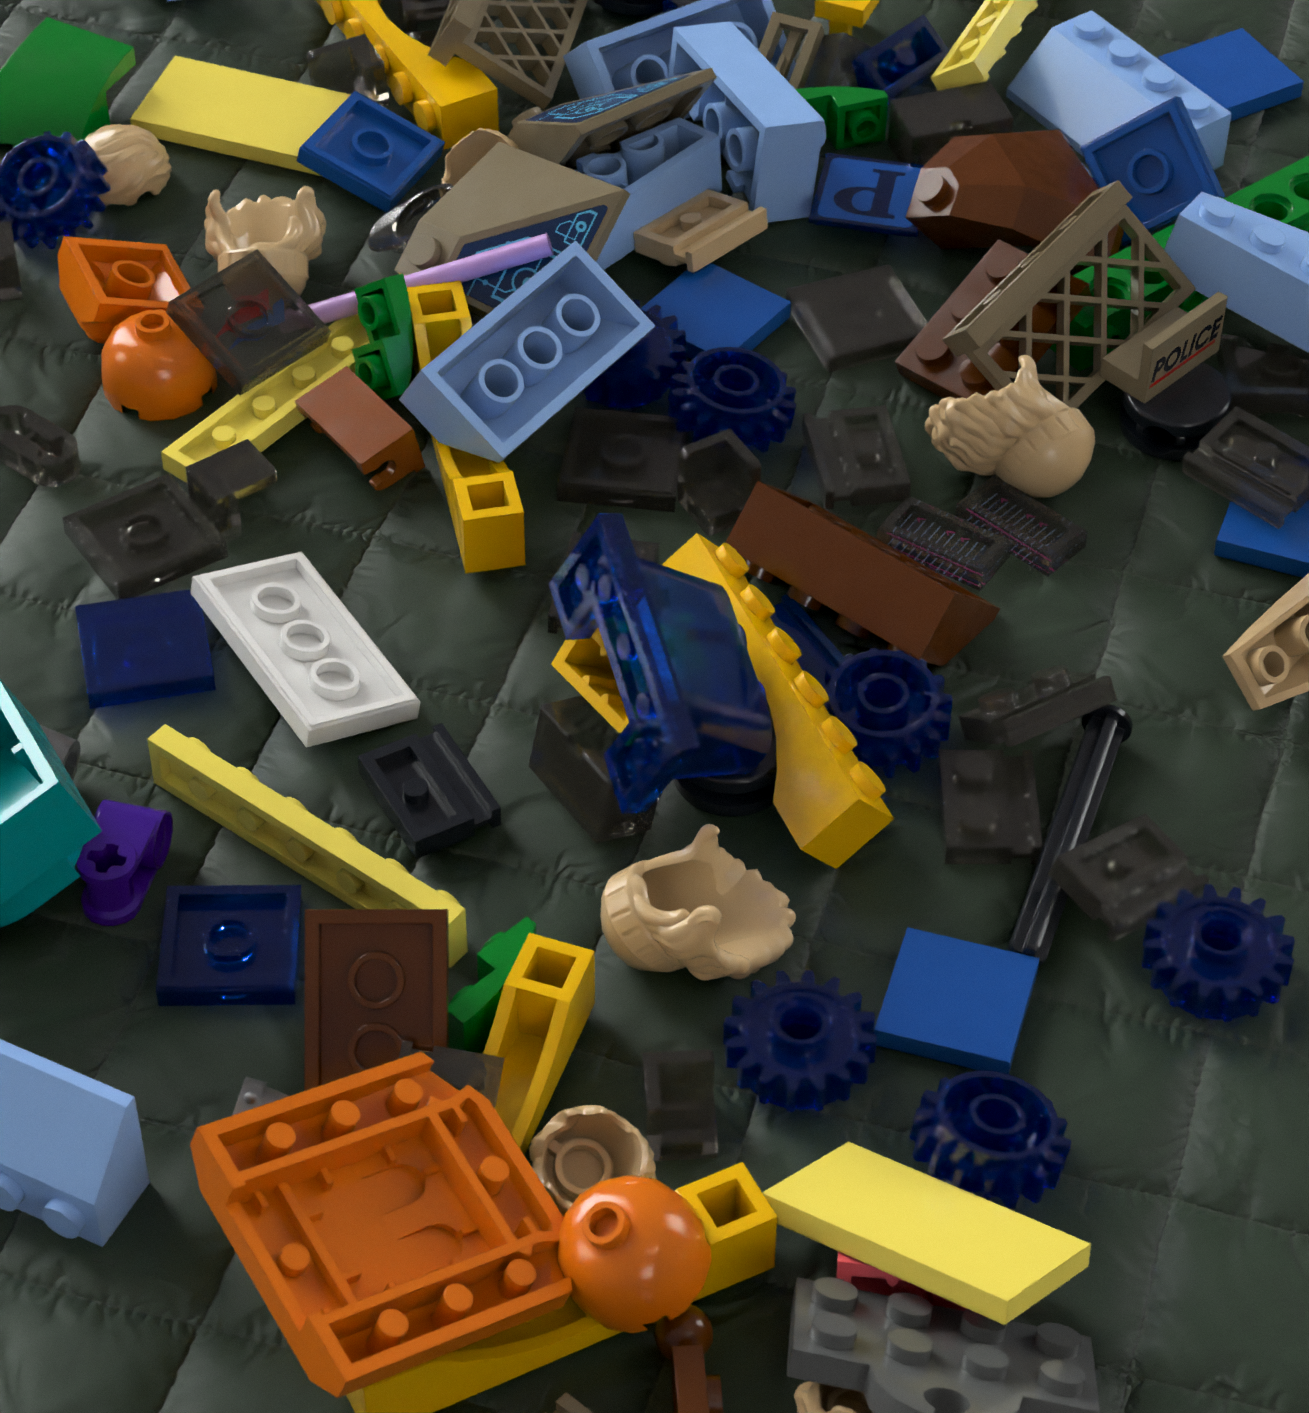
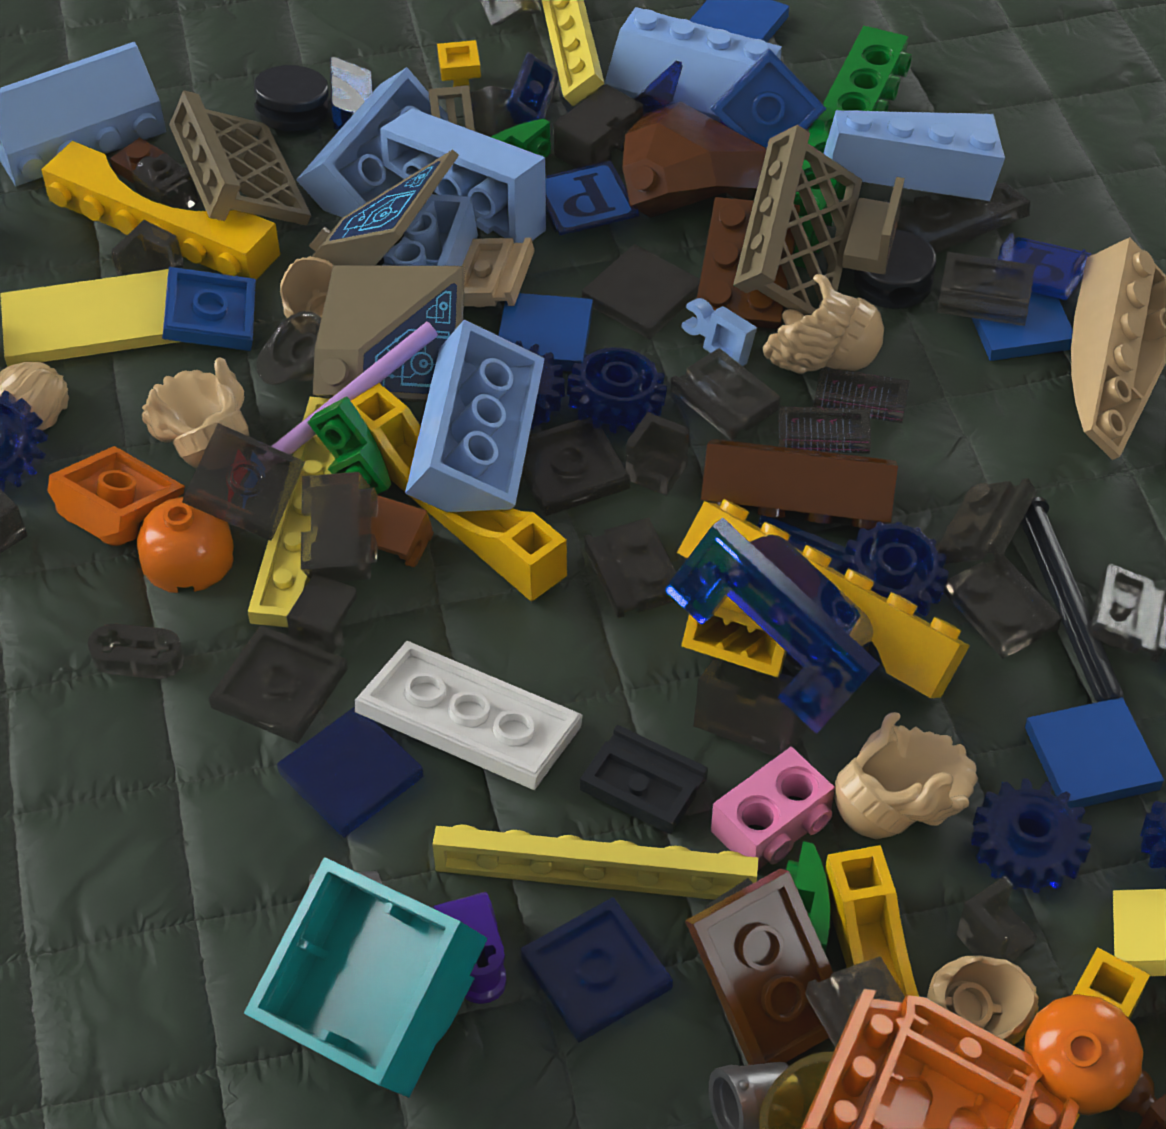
camera: 30 degrees left, 5 degrees up
none -> clear smoke brick [301,472,378,583]
none -> clear blue slope [627,60,683,113]
none -> light blue plate [681,298,757,369]
none -> bright pink brick [711,746,835,870]

